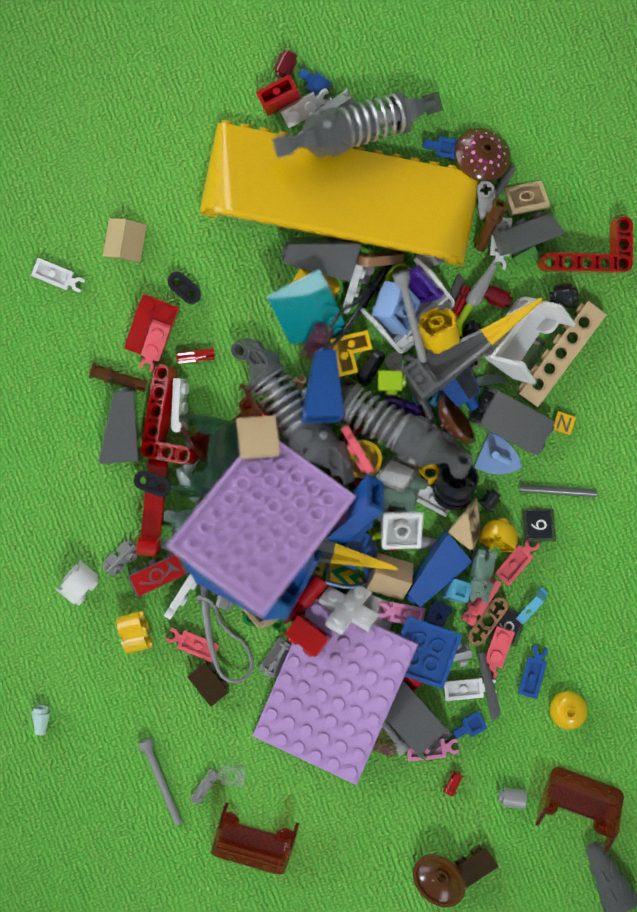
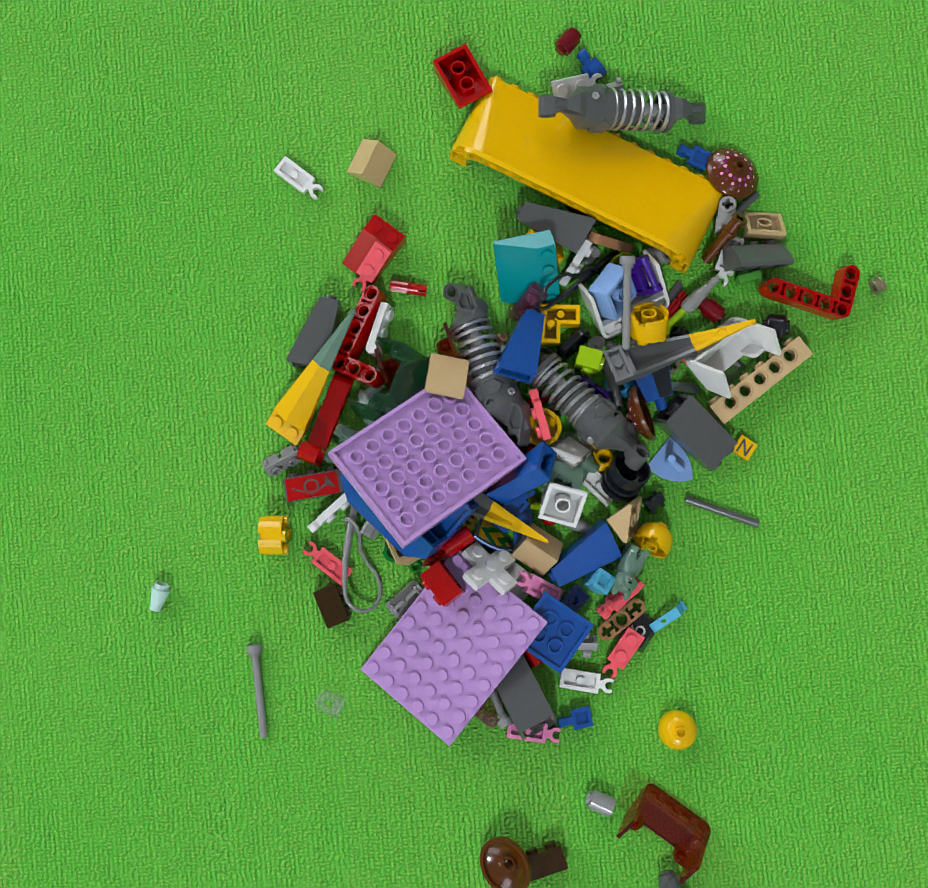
camera: 15 degrees right, 5 degrees down
white brick [56,560,99,606] -> none
reddish brown pin [89,362,148,393] -> none
black plate [134,471,172,497] -> none
black plate [168,272,201,304] -> none
light grey axle [190,769,219,804] -> none
clear red windscreen [211,802,299,875] -> none
red brick [255,74,301,116] -> none
red pin [443,771,464,797] -> none
dark grey piece [477,652,500,721] -> none
coral plate [494,537,540,586] -> none
blue plate [518,644,548,699] -> none
piece [522,507,556,544] -> none
none -> yellow plate [266,308,356,446]
none -> red slope [433,43,493,109]

